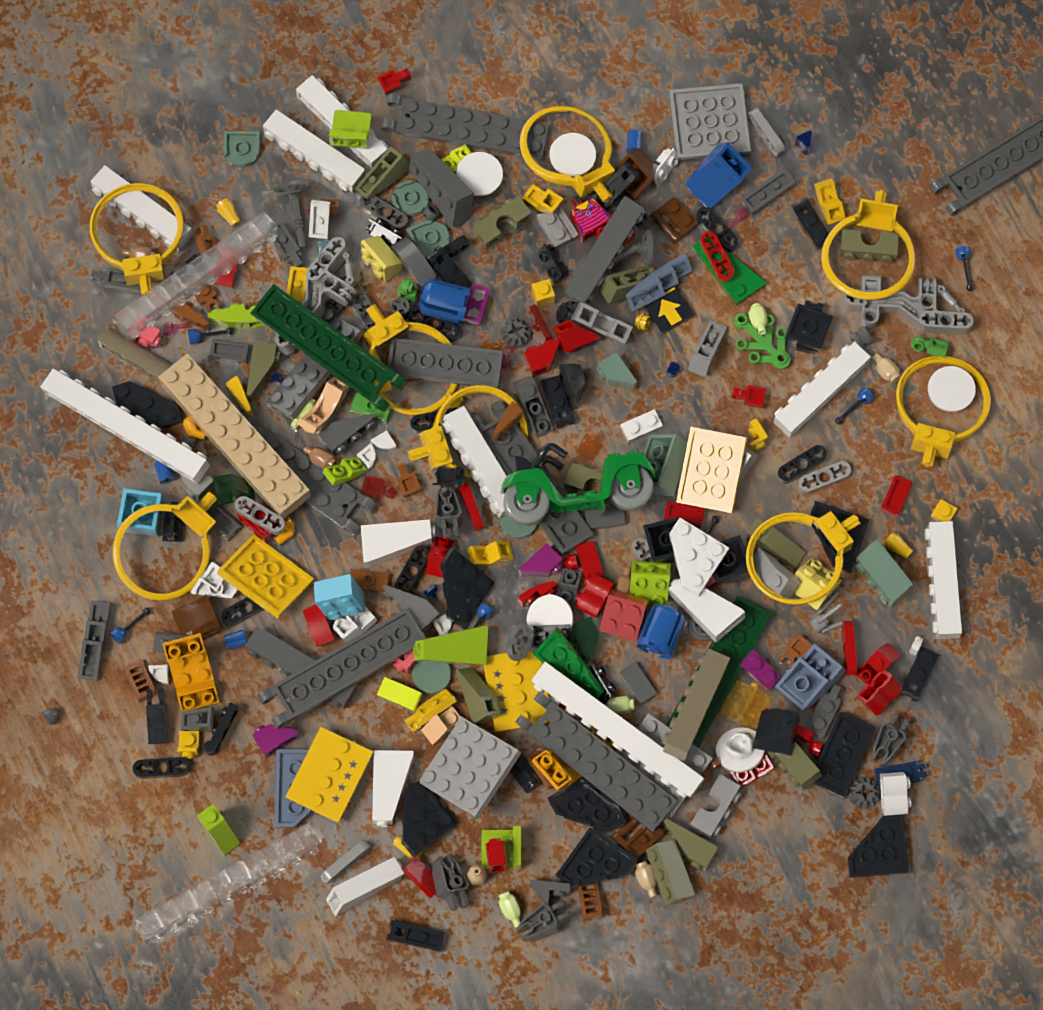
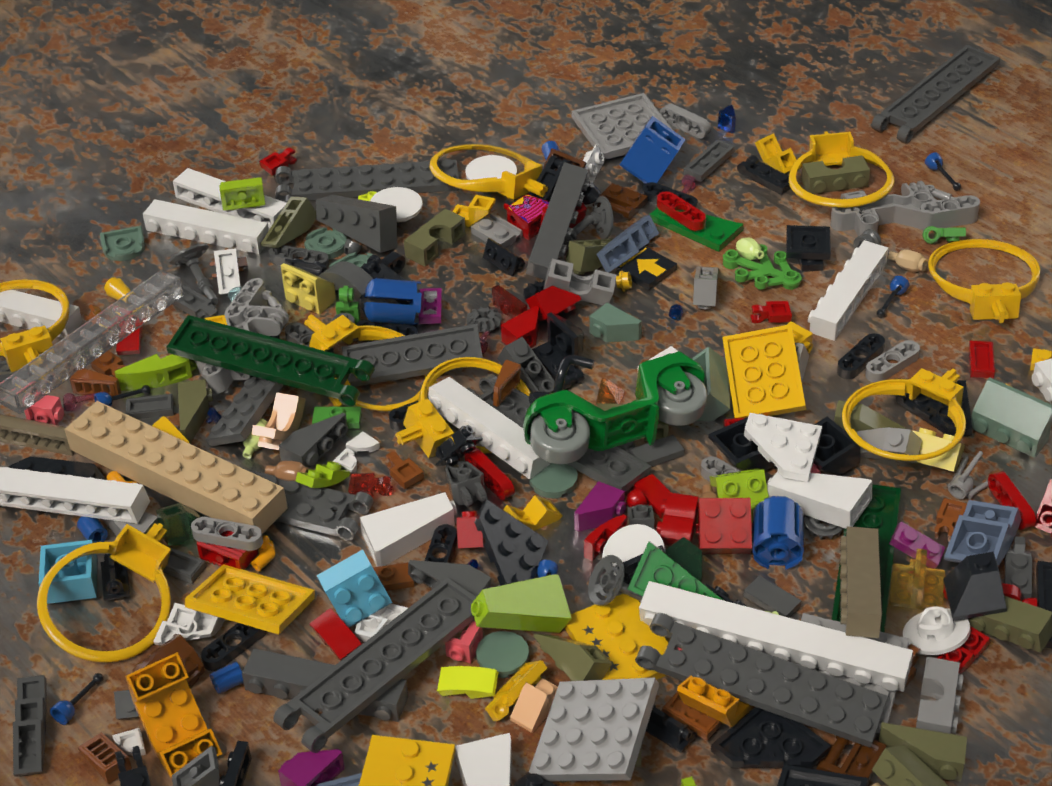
camera: 15 degrees left, 30 degrees down
yellow brick [531,279,555,309] -> none
white piece [928,366,975,412] -> none

